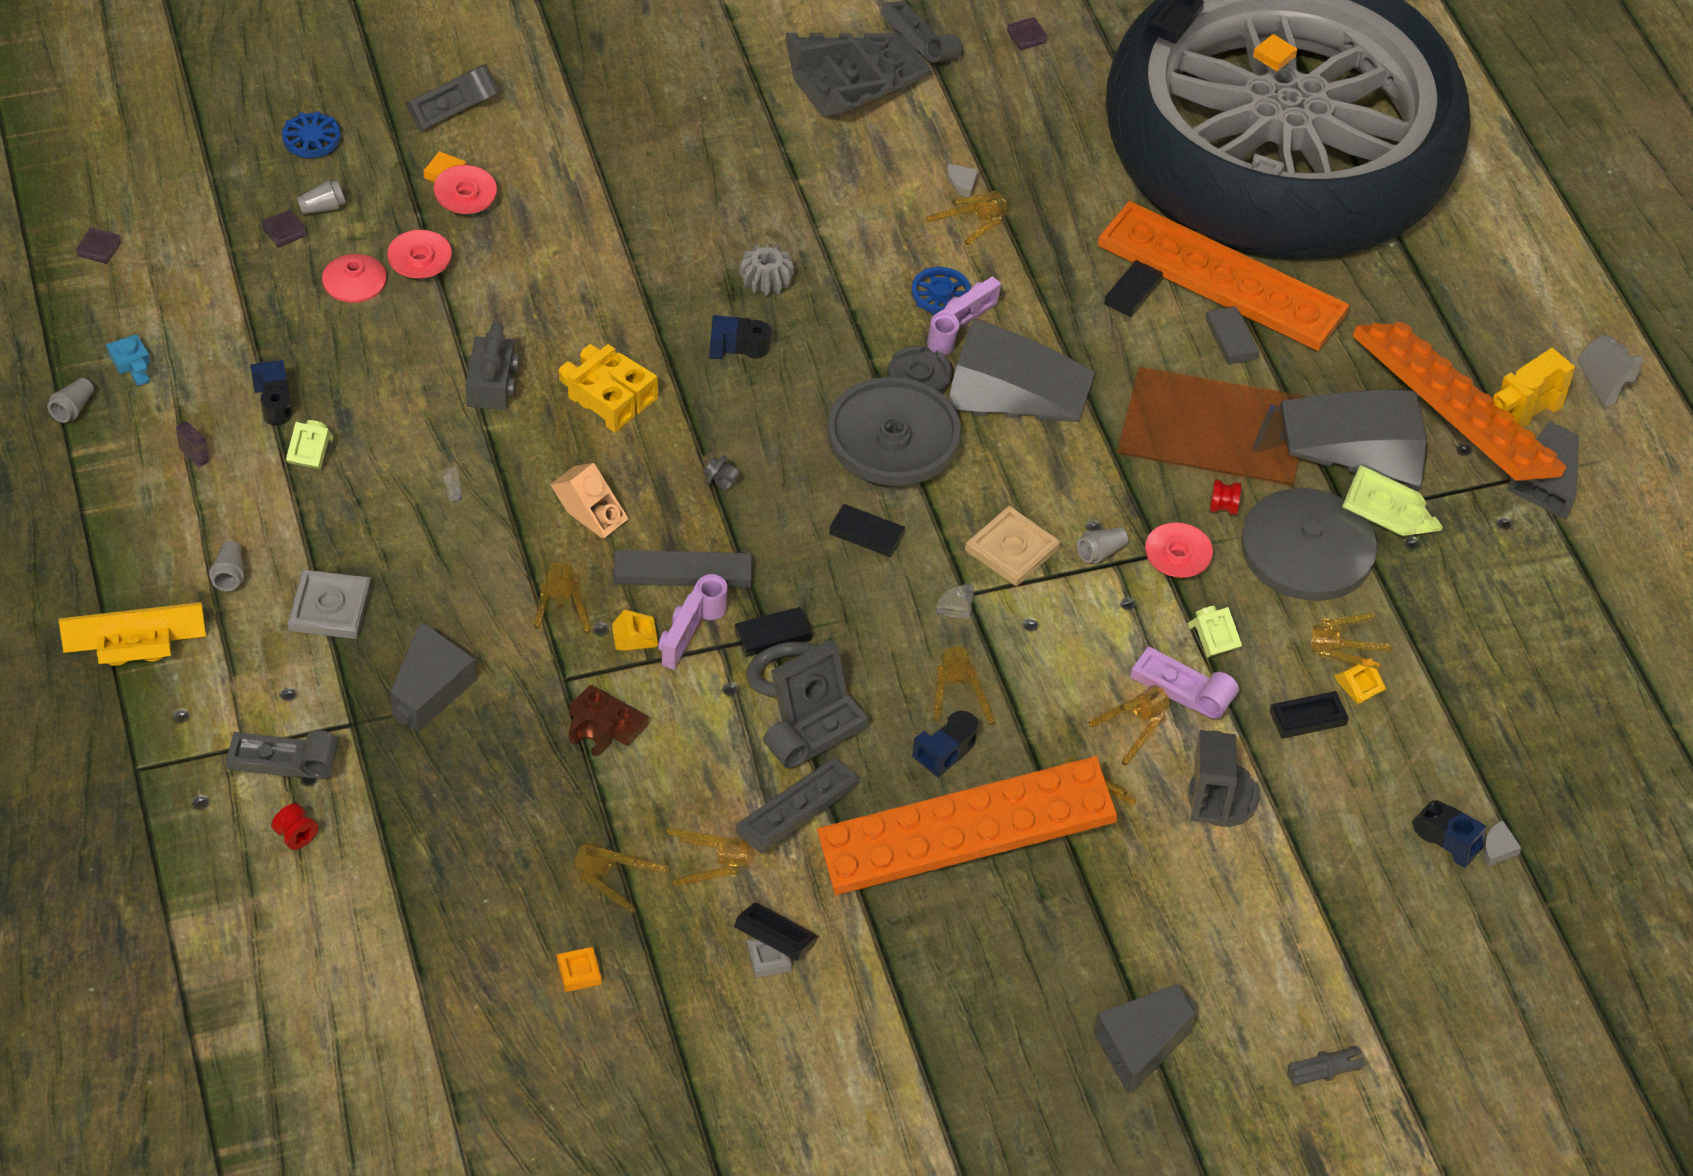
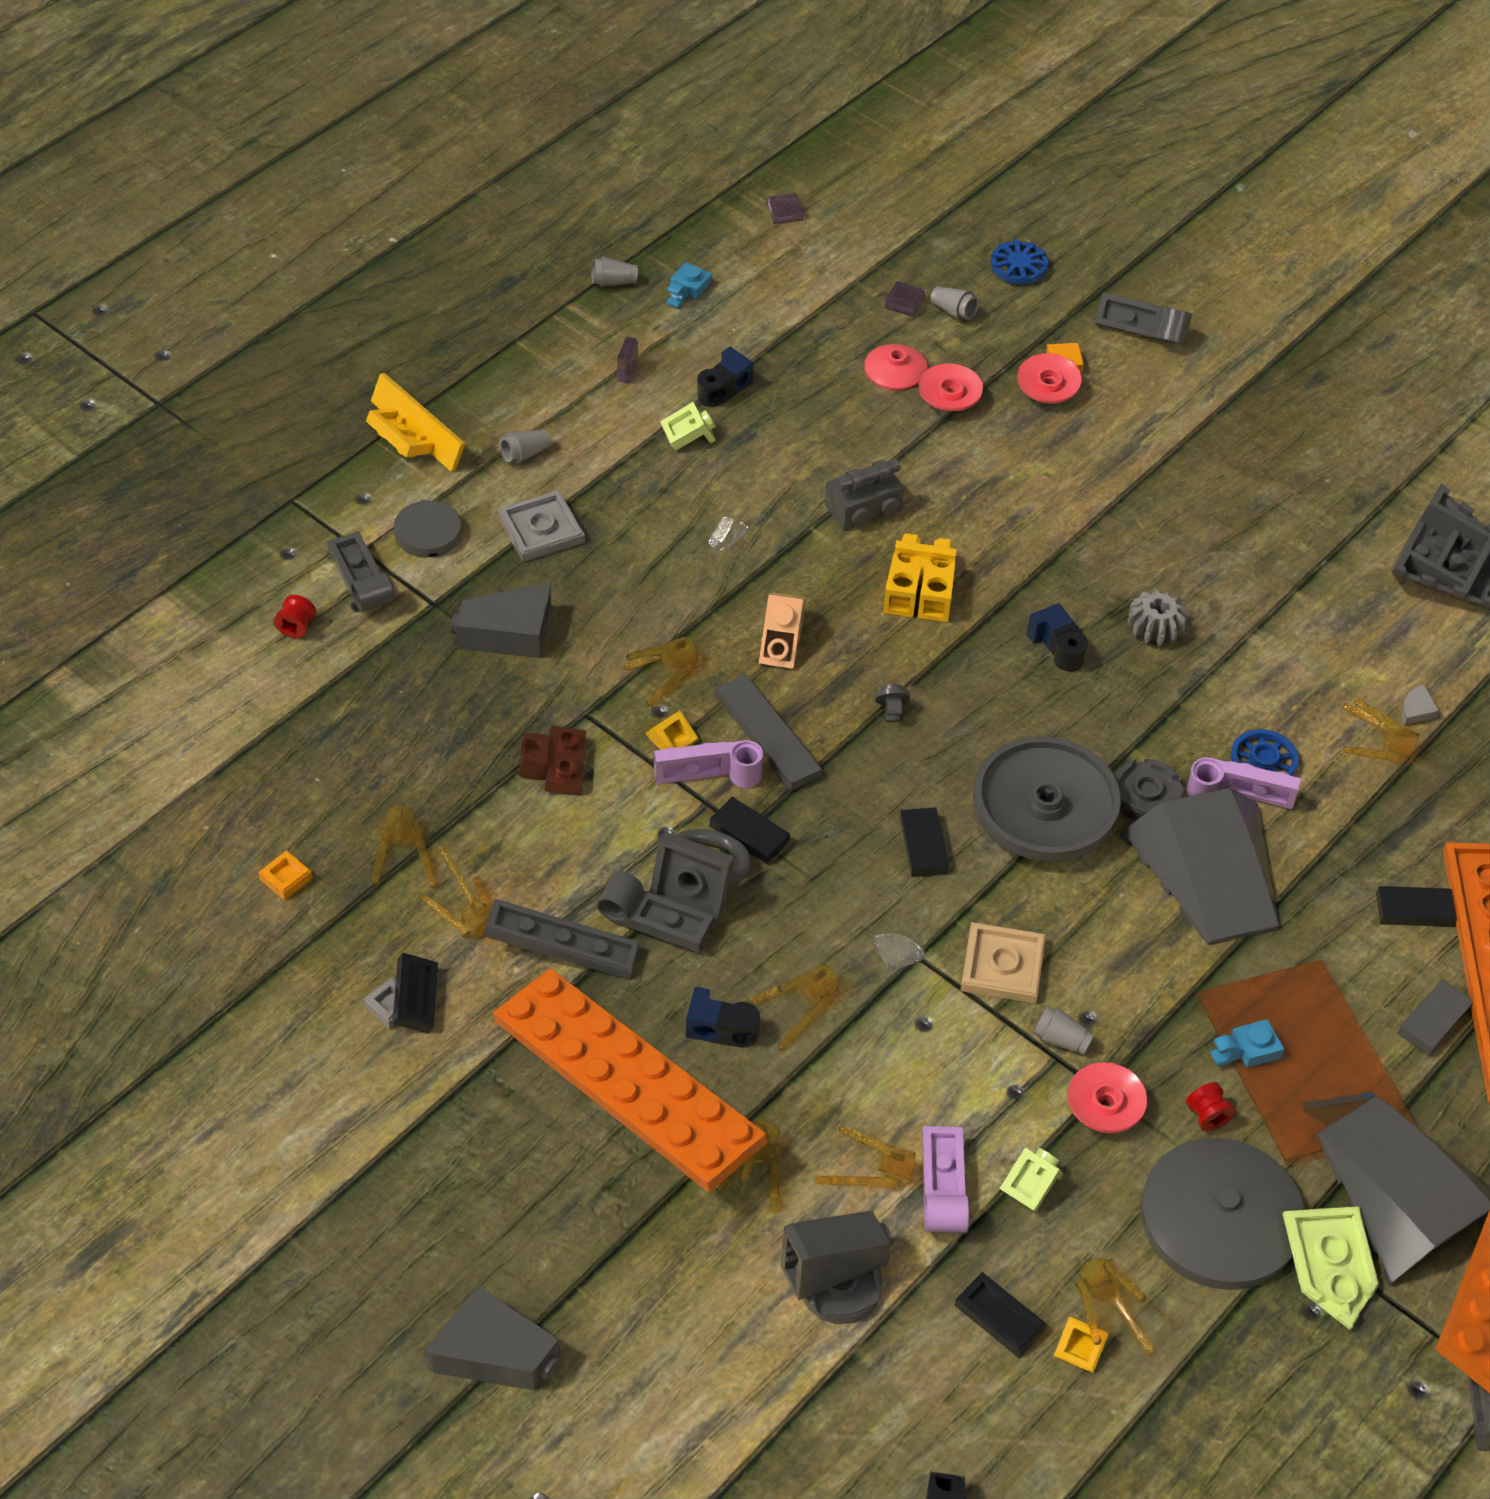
camera: 60 degrees right, 0 degrees up
none -> dark grey tile [394,501,461,557]
none -> dark azure plate [1210,1019,1285,1068]

